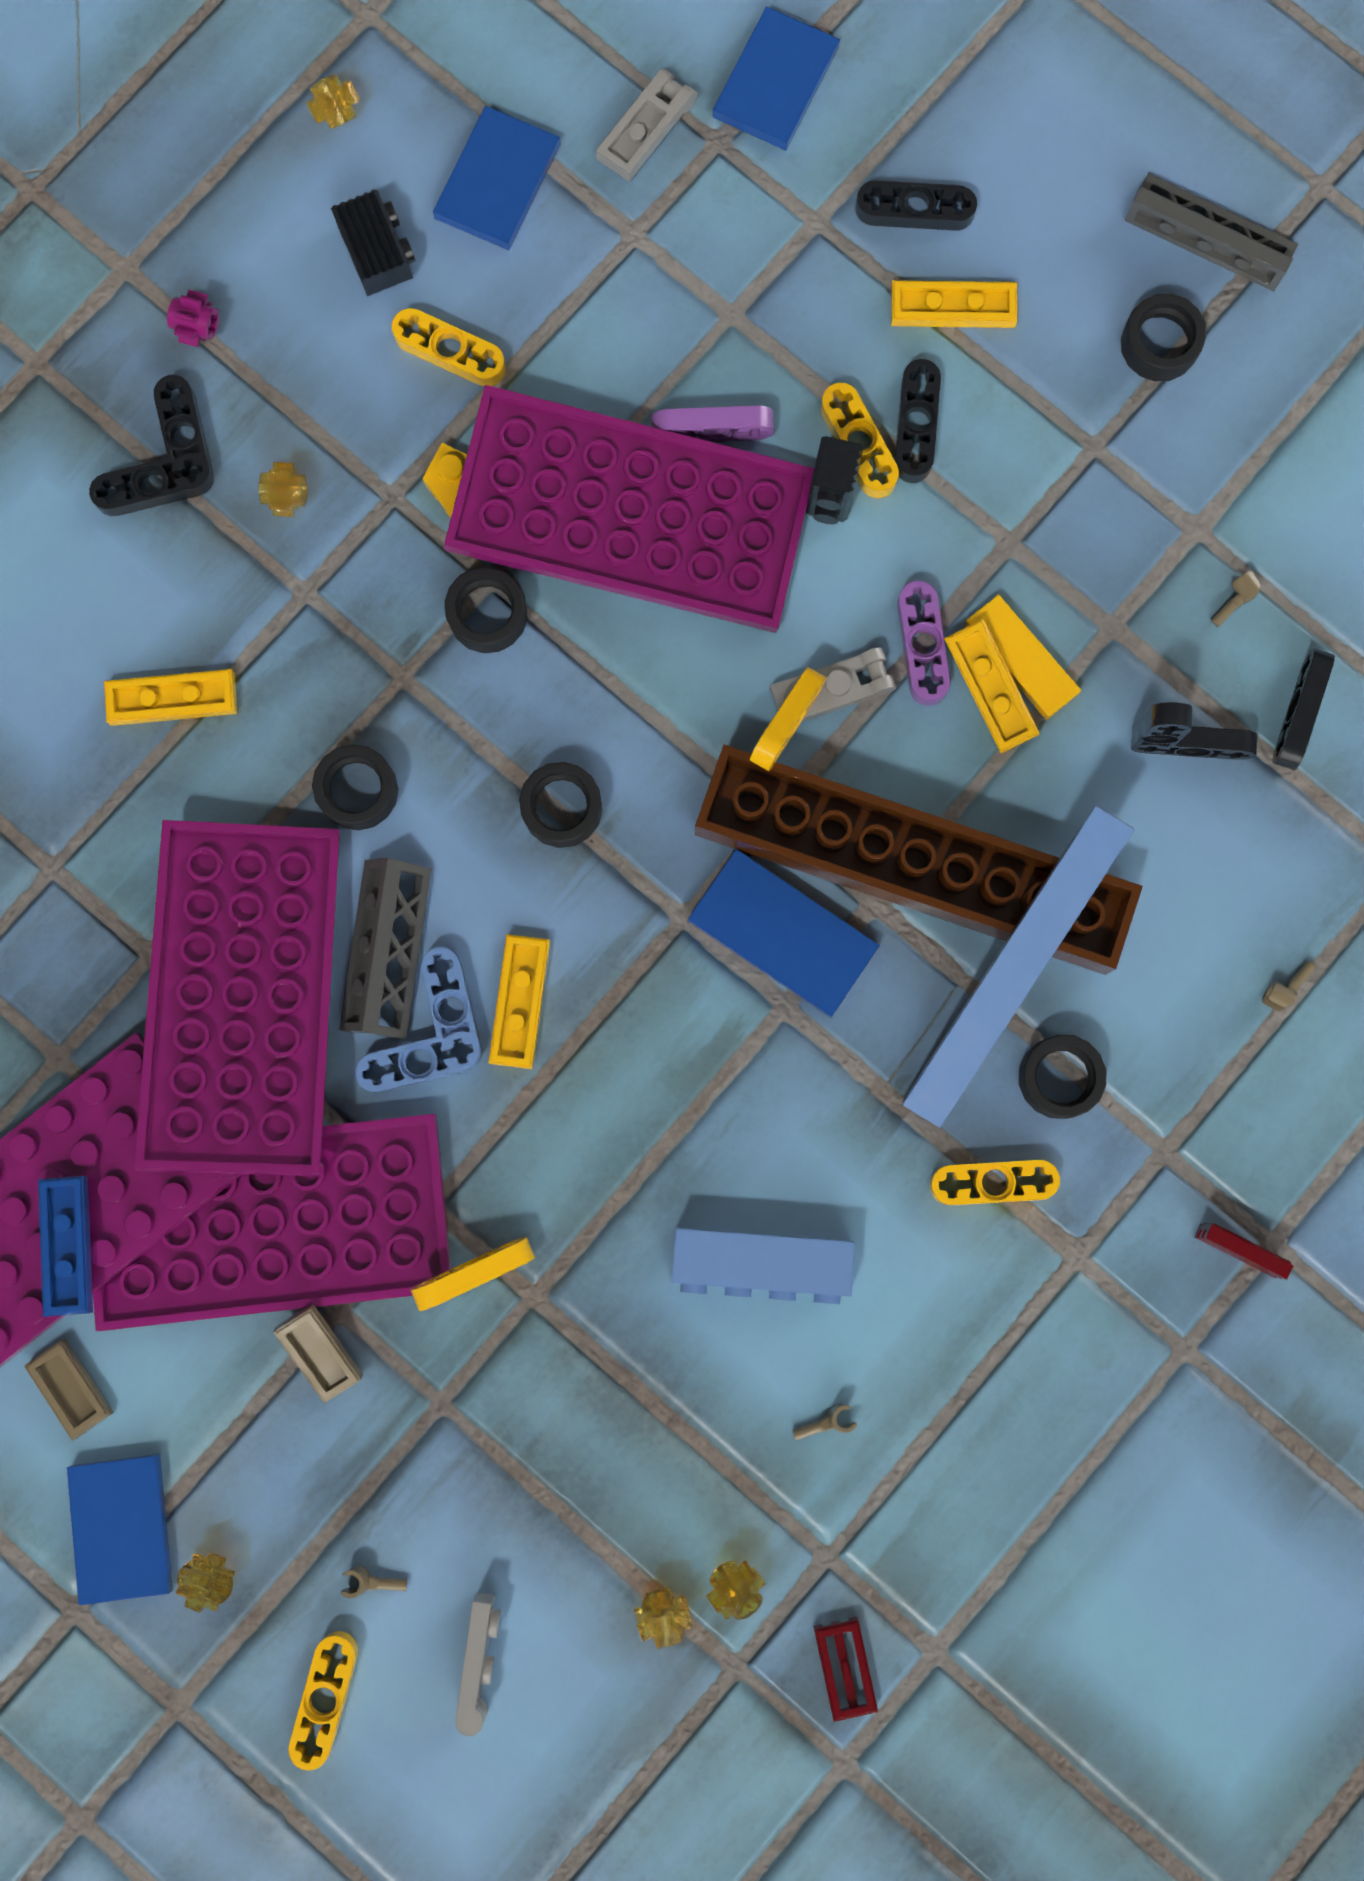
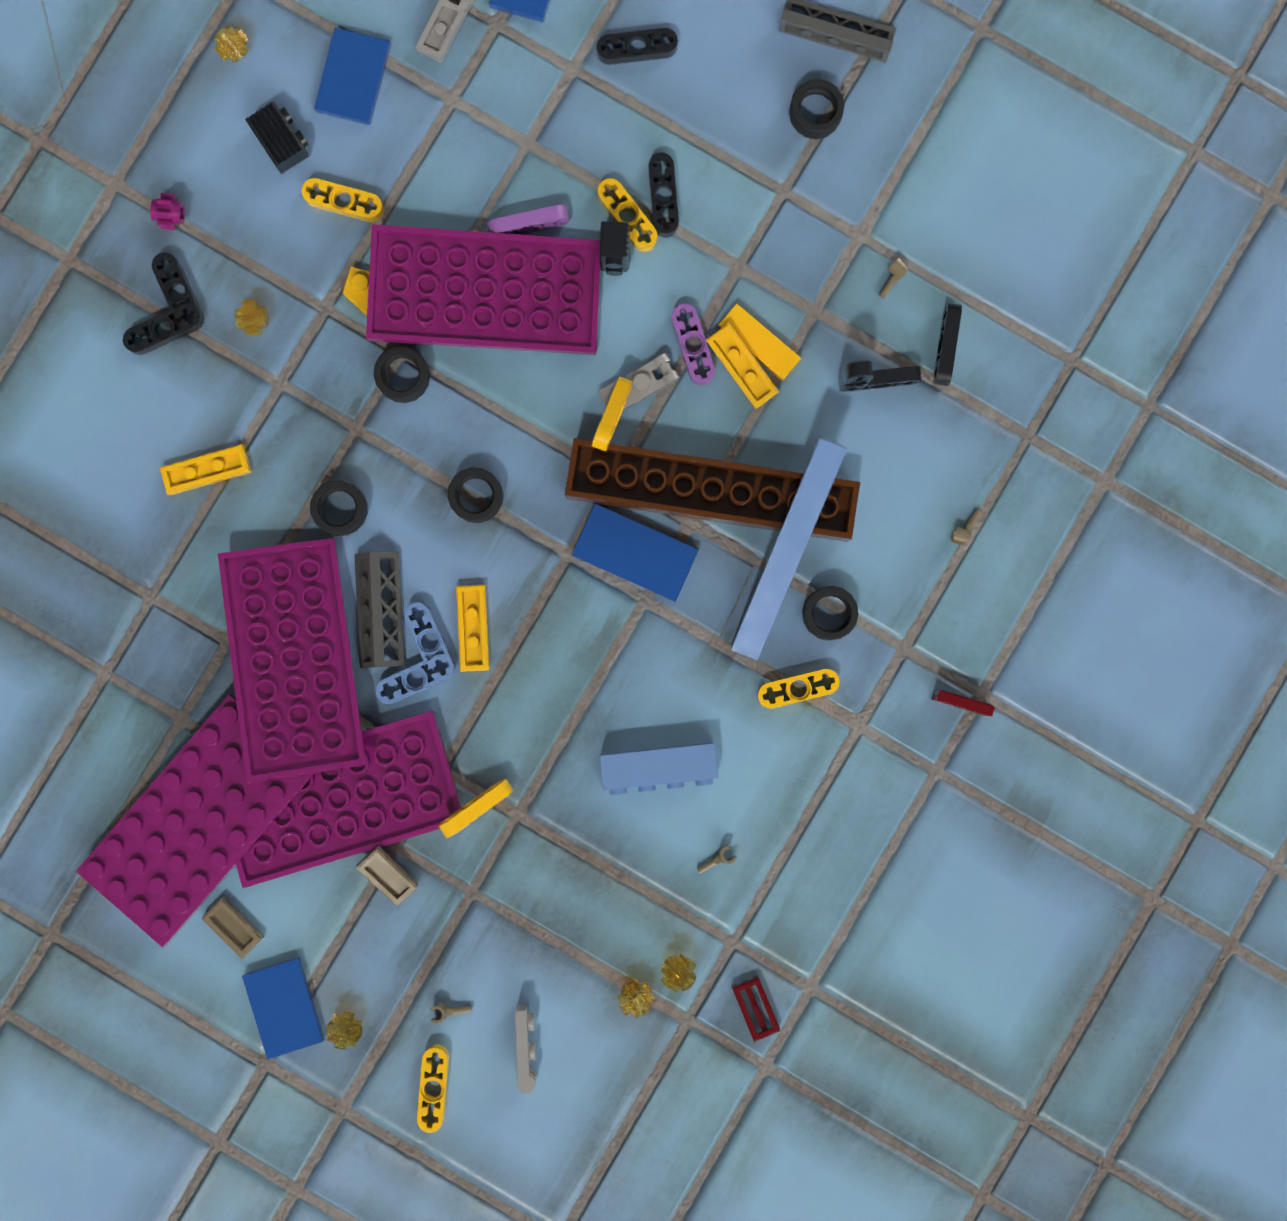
camera: 15 degrees left, 5 degrees up
blue tile [38,1176,93,1317] -> none
yellow tile [891,280,1017,328] -> none

